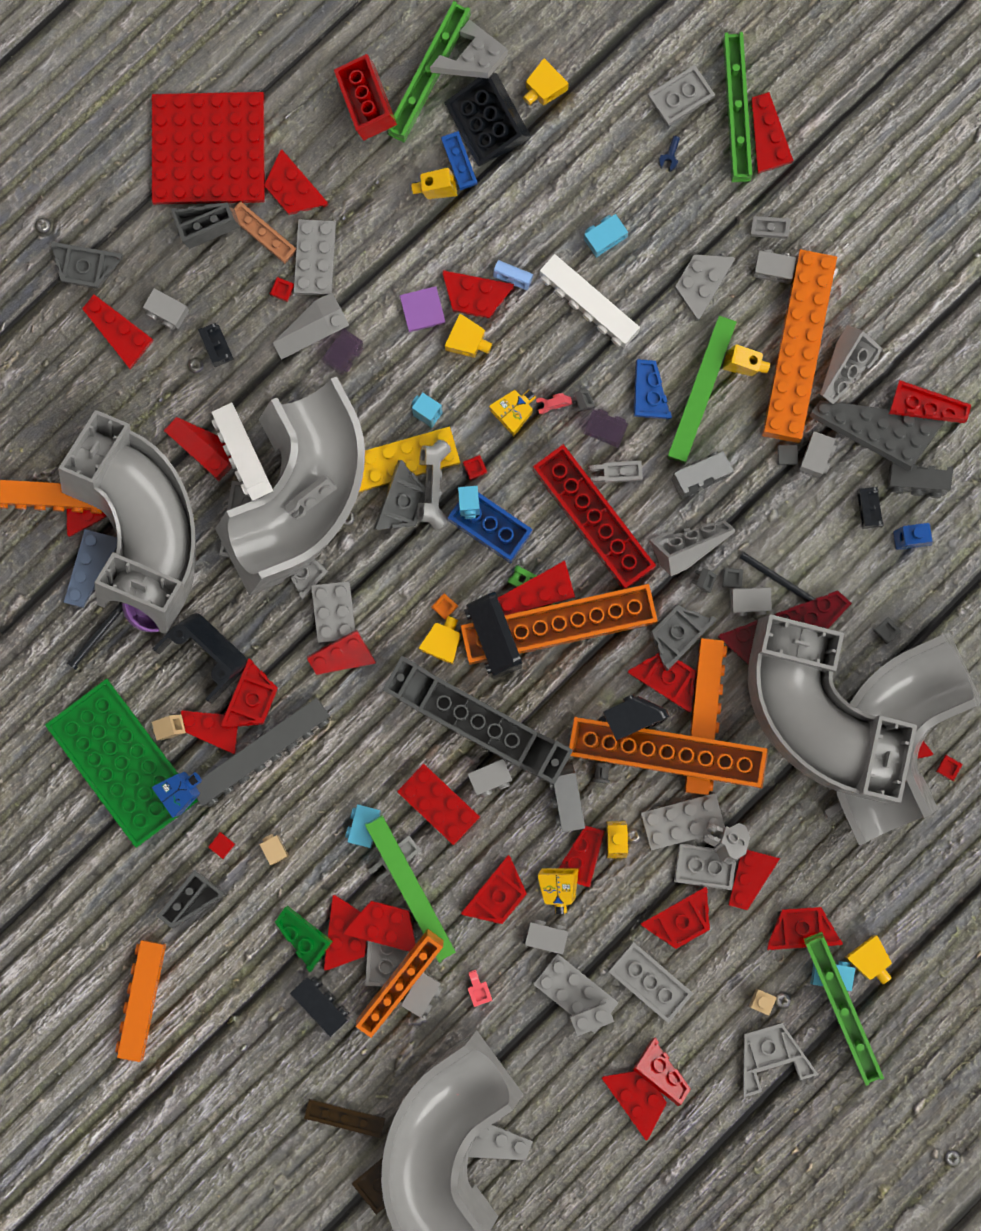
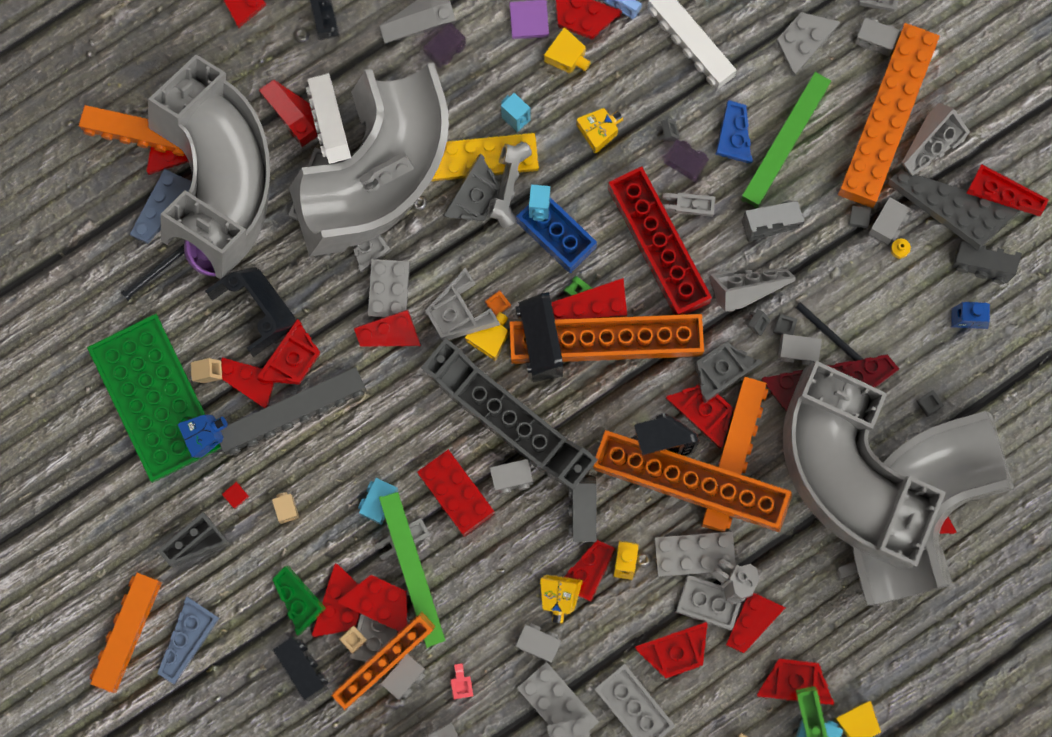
camera: 10 degrees right, 5 degrees down
red wing [461,855,527,924] -> none
red tile [463,455,487,480] -> none
coral plate [536,393,573,414] -> none
dark grey bush [592,763,611,784] -> none
yellow torso [722,344,770,376] -> none
black hinge [857,487,884,529] -> none
red tile [935,755,963,781] -> none
none -> sand blue wing [157,596,220,685]
none -> tan tile [339,626,367,654]
none -> light grey wing [425,267,501,341]
none -> yellow tile [890,238,911,259]

